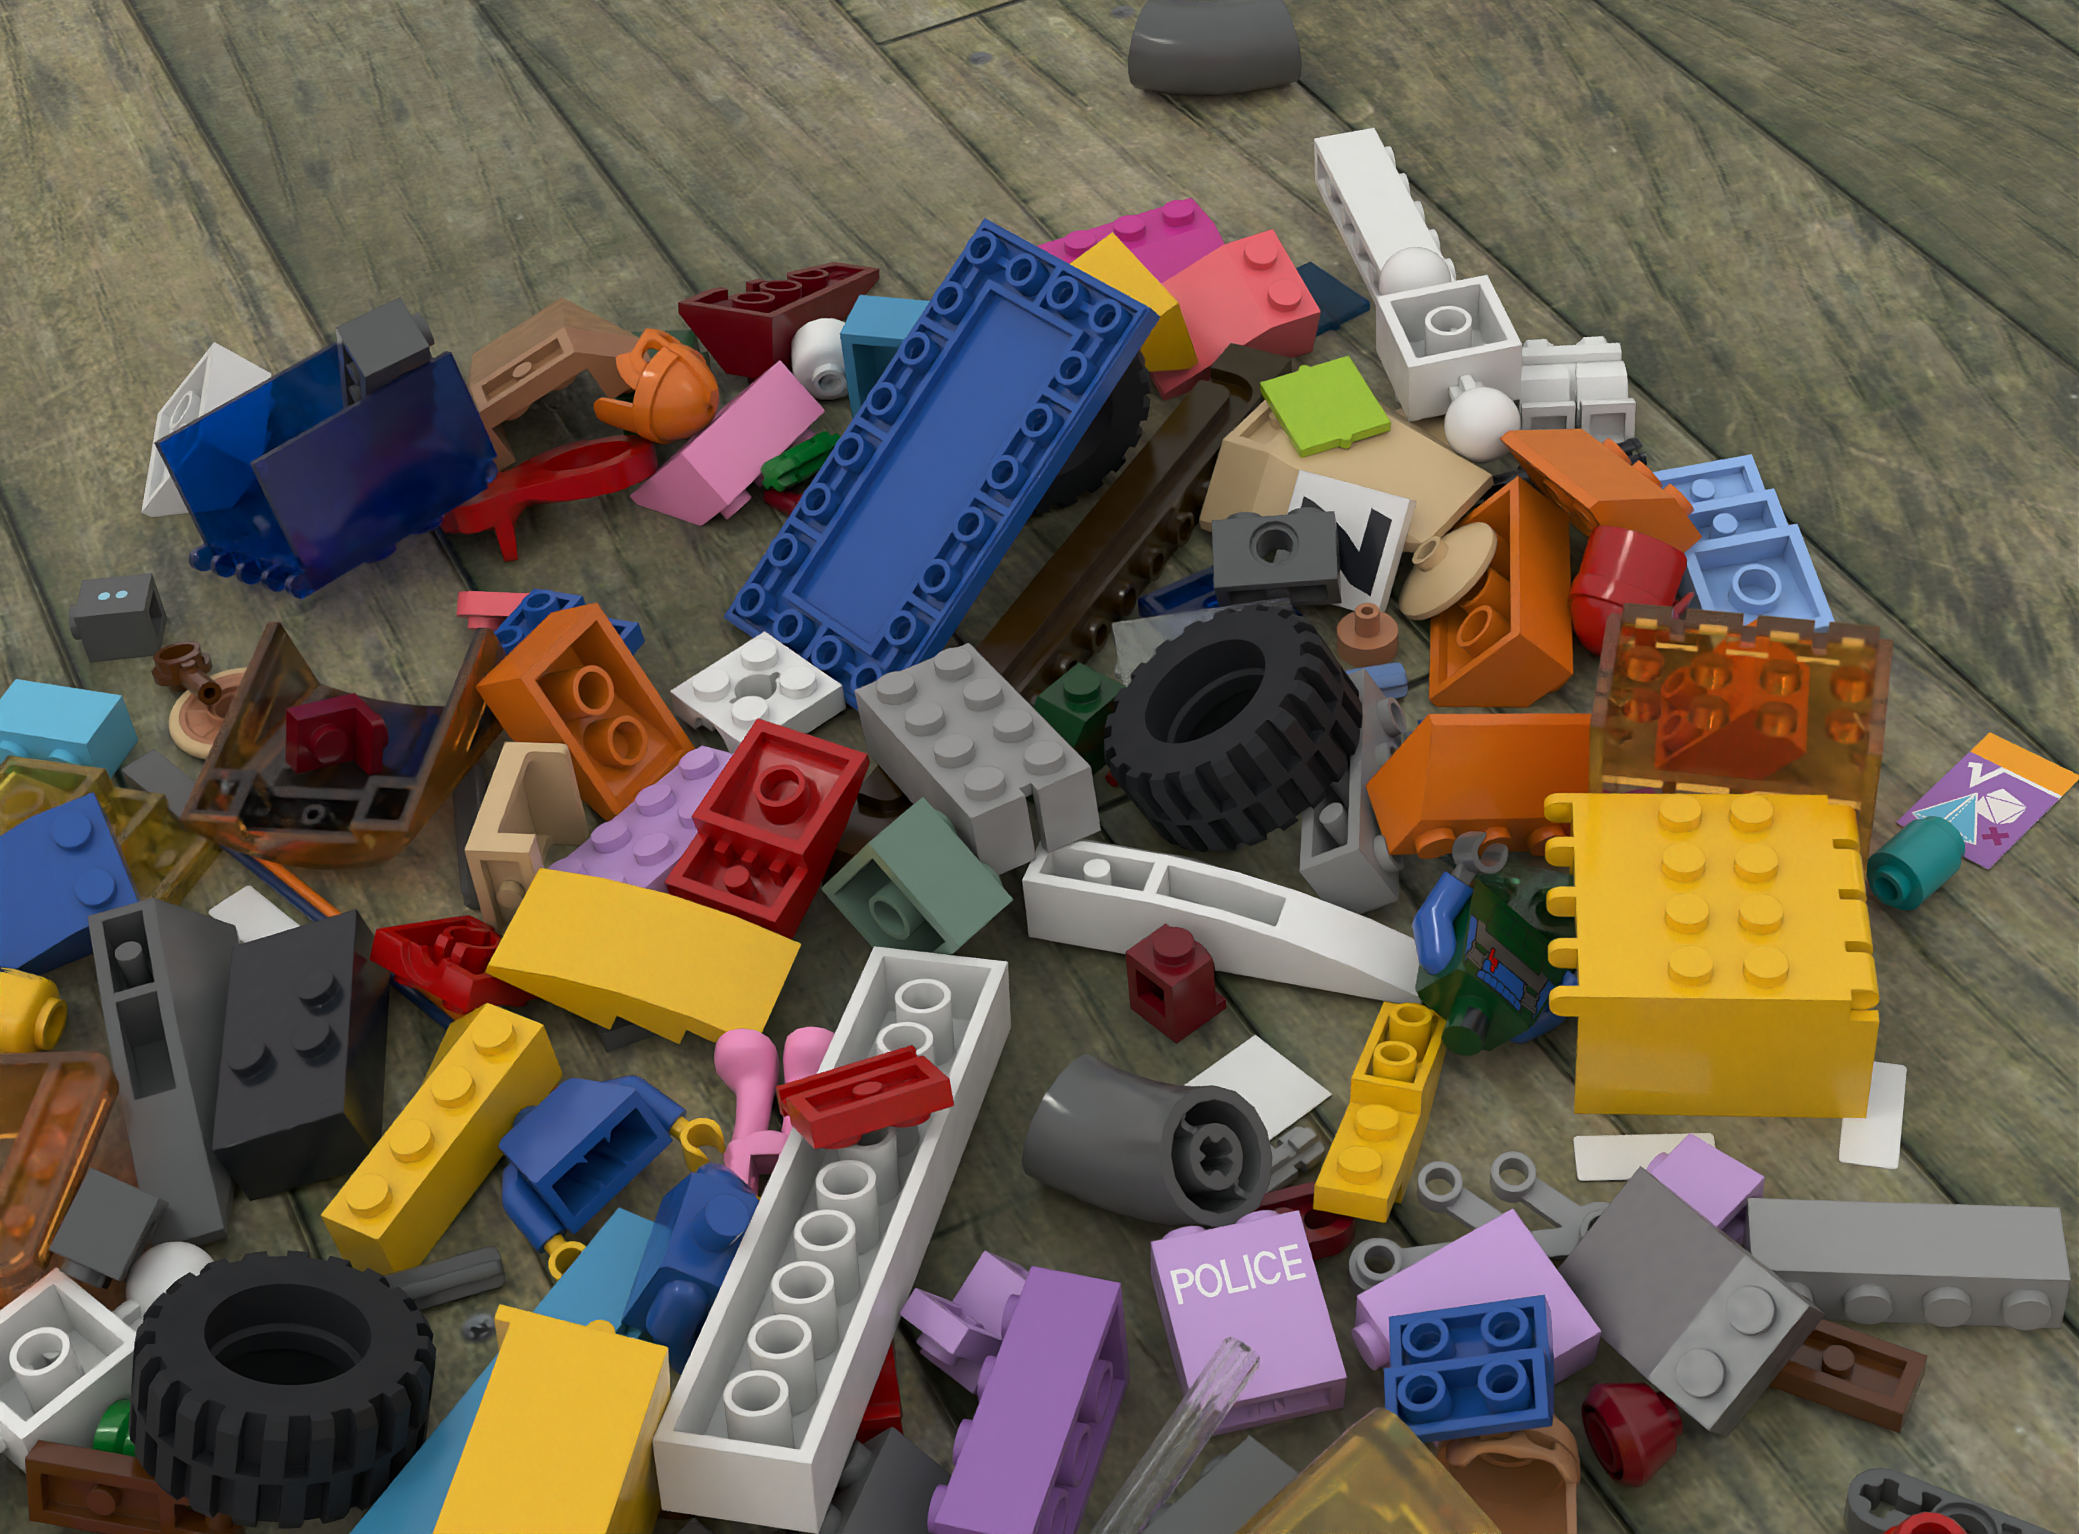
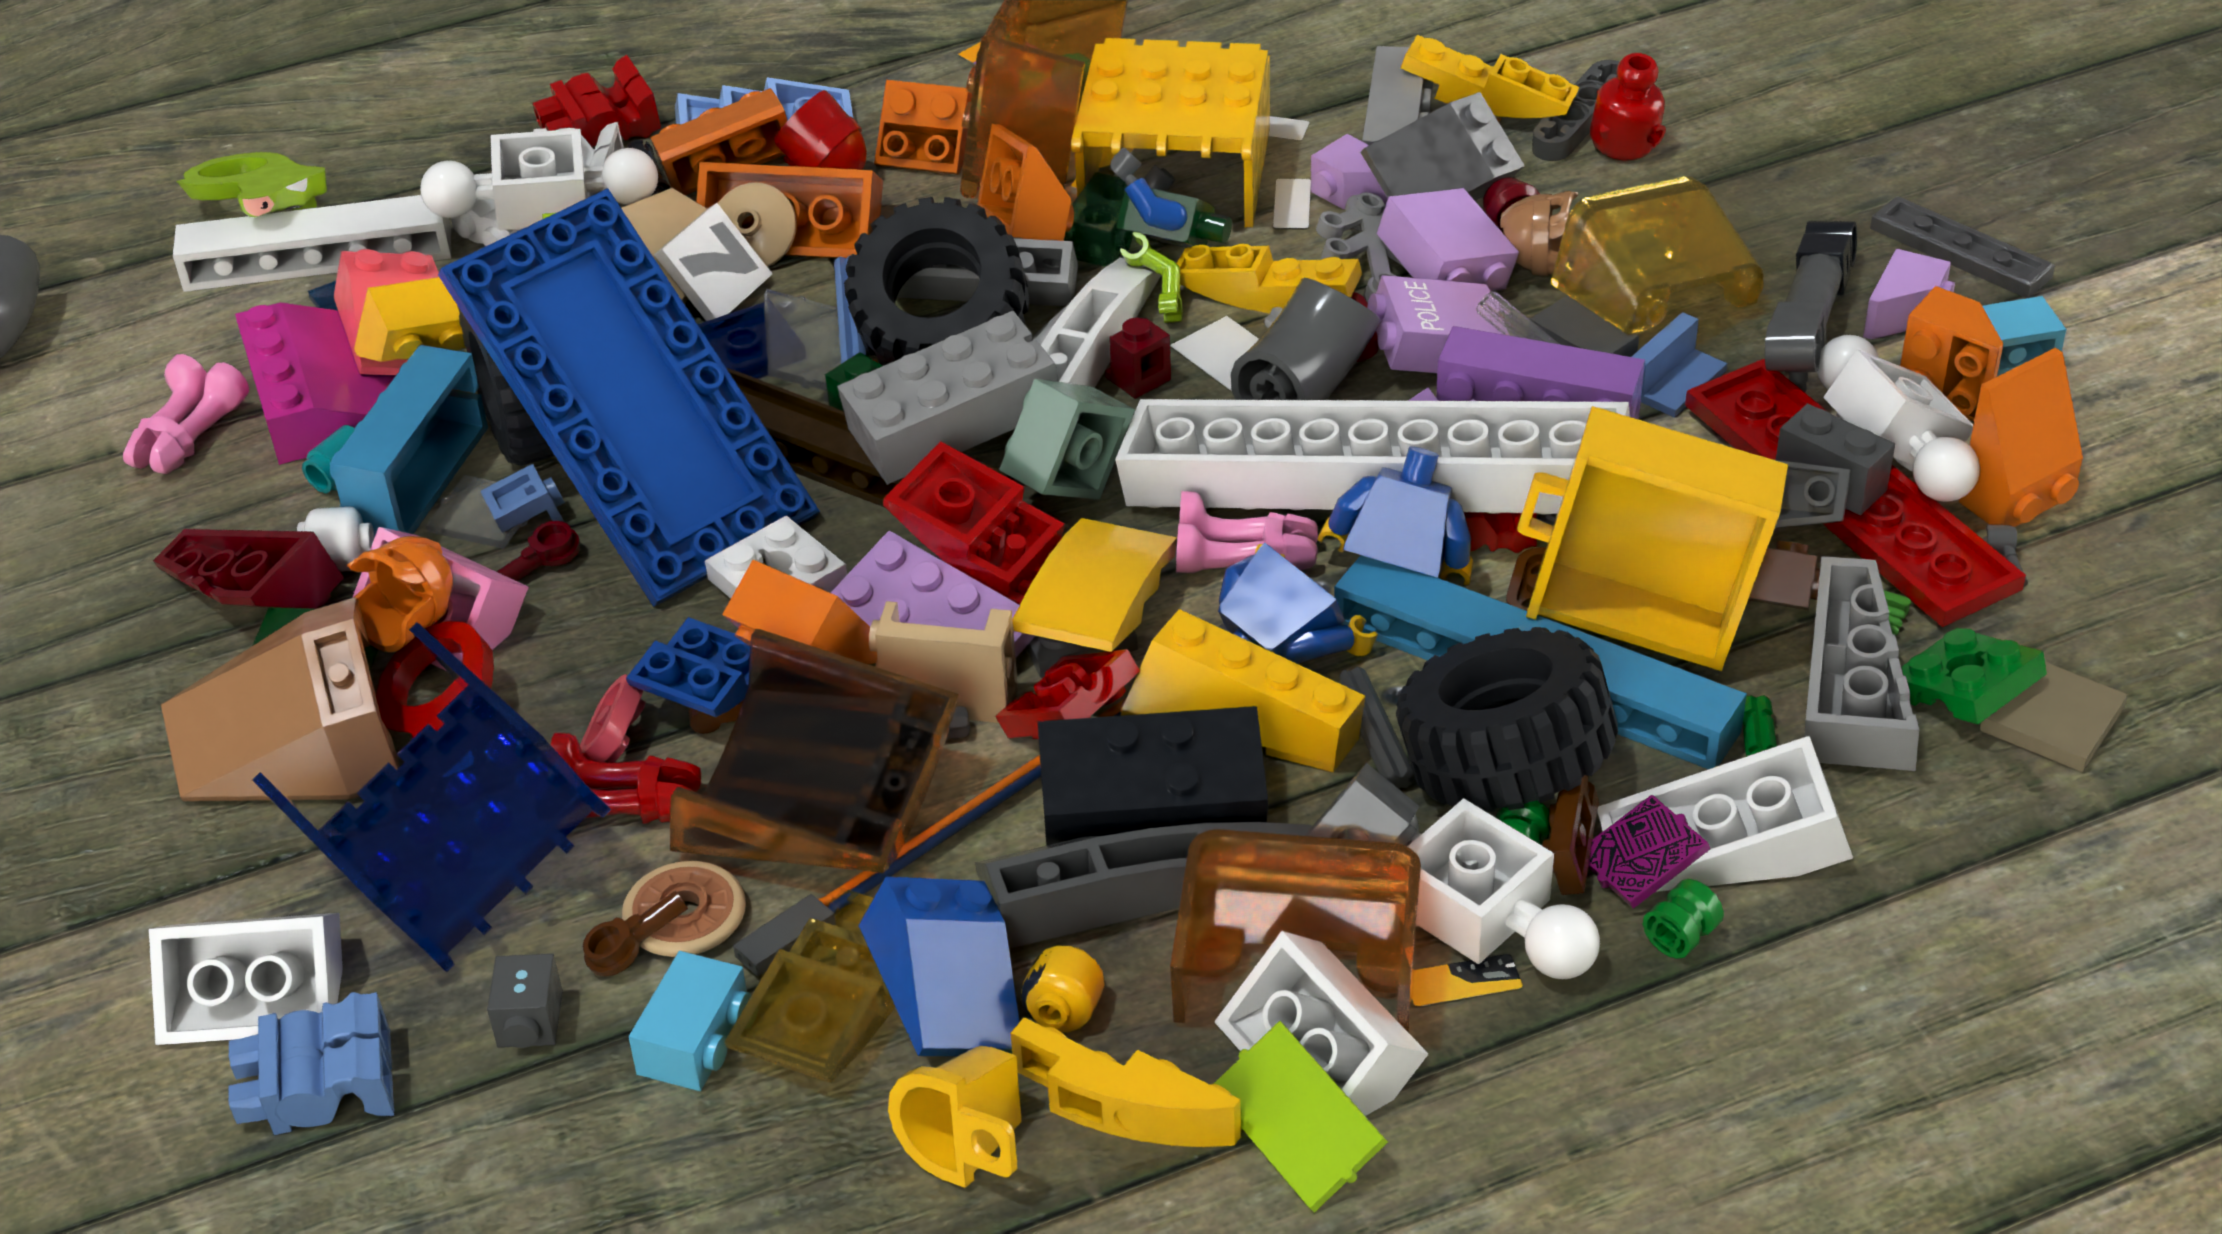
camera: 90 degrees left, 0 degrees up
white sticker [208,886,300,943] -> none
dark red bracket [285,693,389,776] -> none
dark grey brick [336,297,436,463] -> none
green axle [760,431,841,492] -> none
red plate [776,1045,954,1149] -> none
dark grey brick [1212,507,1342,611] -> none
nougat tile [1337,603,1398,668] -> none
blue slope [1384,1294,1554,1447] -> none
none -> bright pink piece [123,354,249,474]
none -> lime animal [176,152,327,217]
none -> medium blue hips [229,992,394,1135]
none -> red hips [532,55,661,148]
none -> red piece [538,732,702,824]
none -> lime arm [1120,232,1183,323]
none -> yellow slope [1401,35,1579,118]

